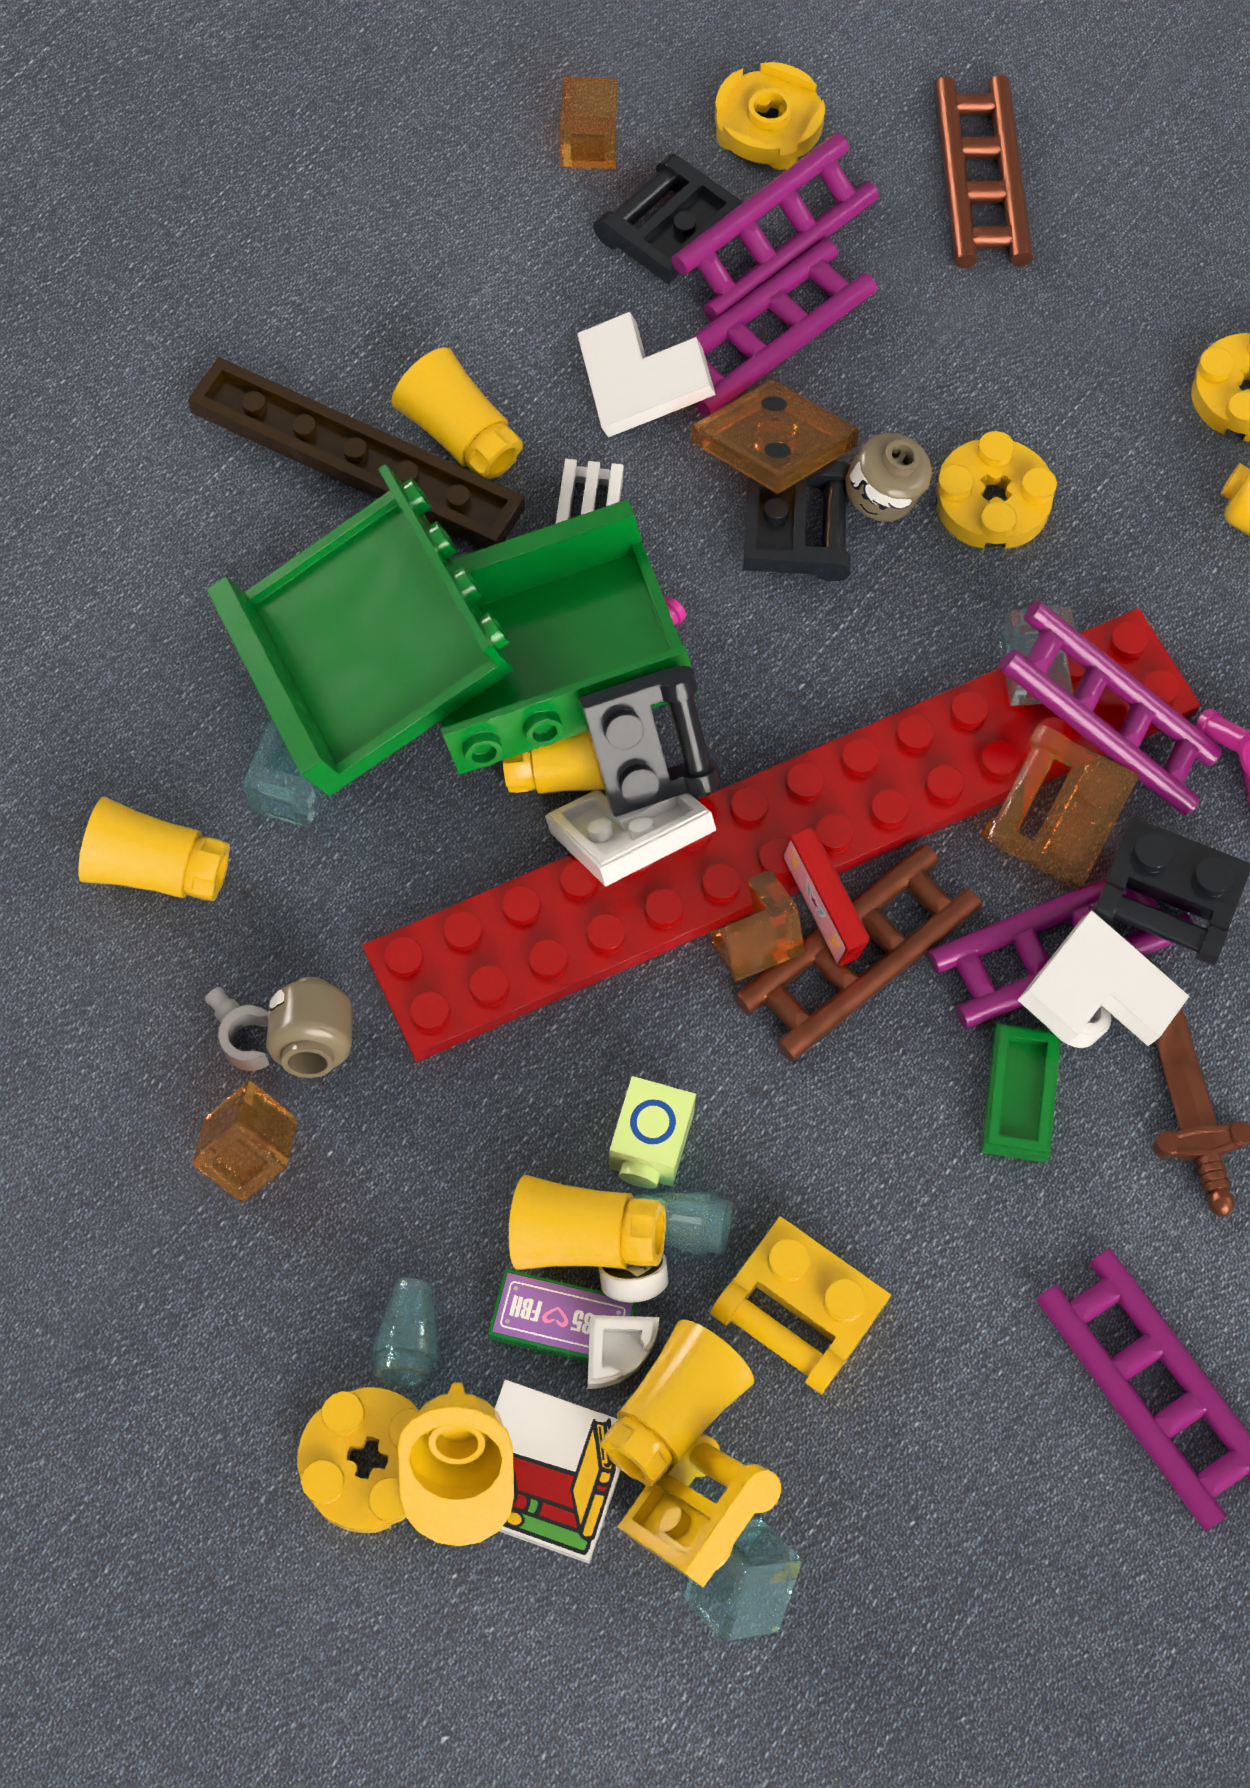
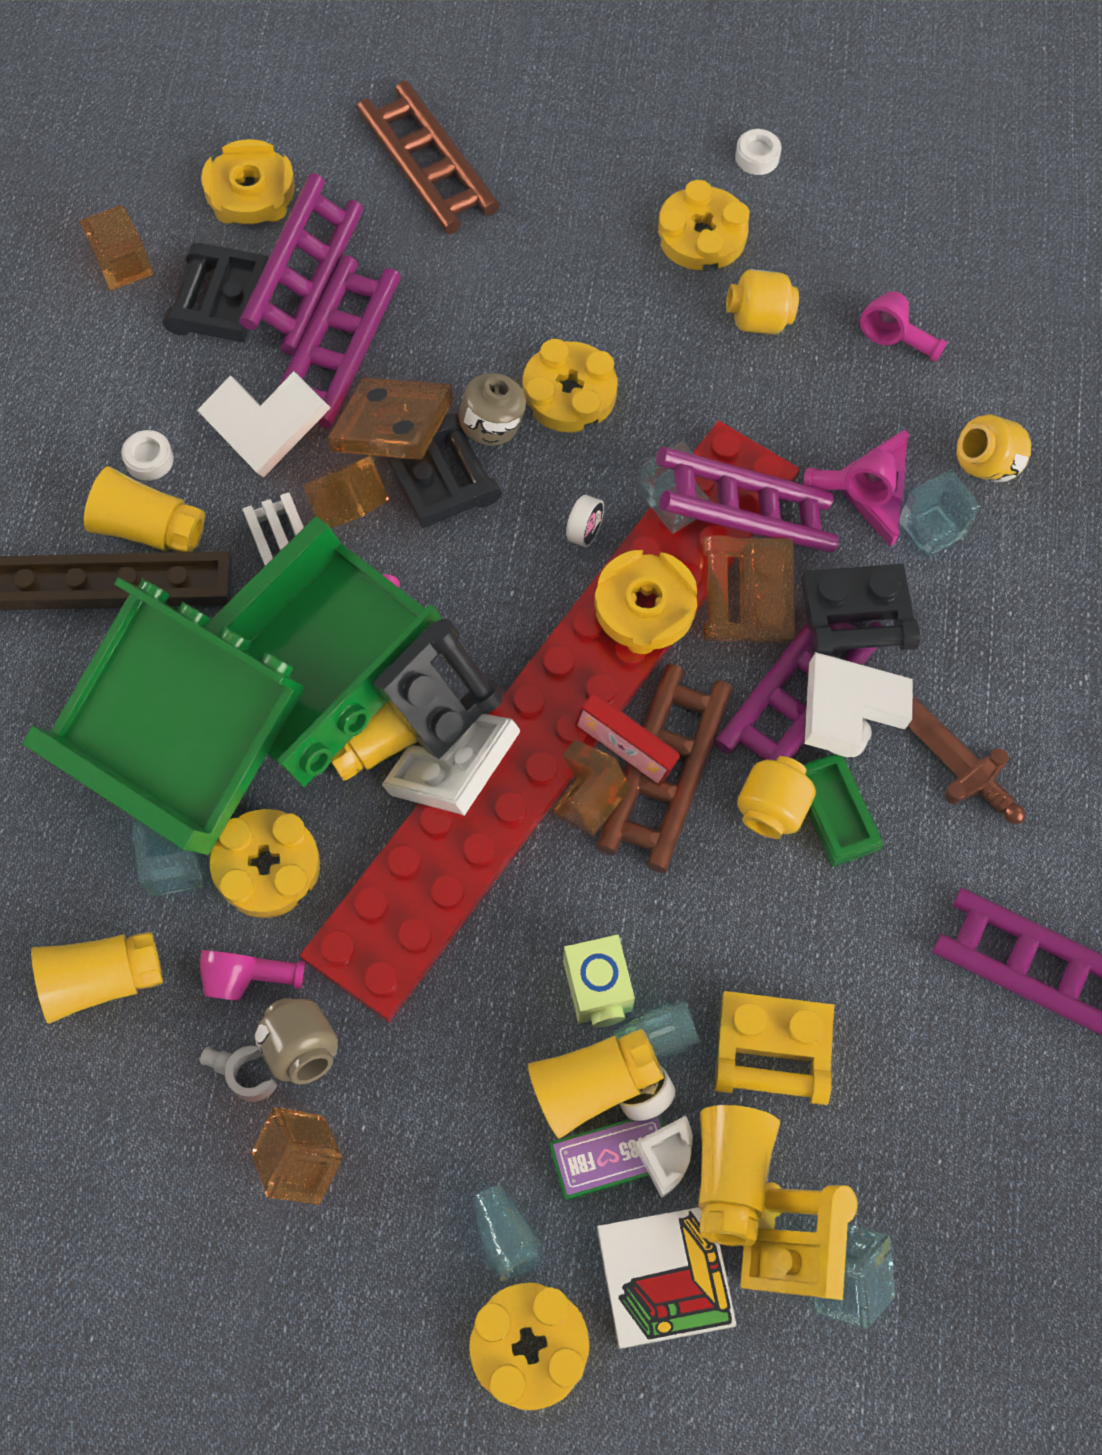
camera: 30 degrees left, 0 degrees up
yellow piece [398,1382,514,1546] -> none
none -> white tile [121,430,174,481]
none -> dark pink bar [200,950,306,1001]
none -> yellow plate [210,809,320,918]
none -> clear orange panel [303,455,389,528]
none -> white tile [566,495,604,547]
none -> yellow plate [594,550,697,654]
none -> yellow head [737,756,816,839]

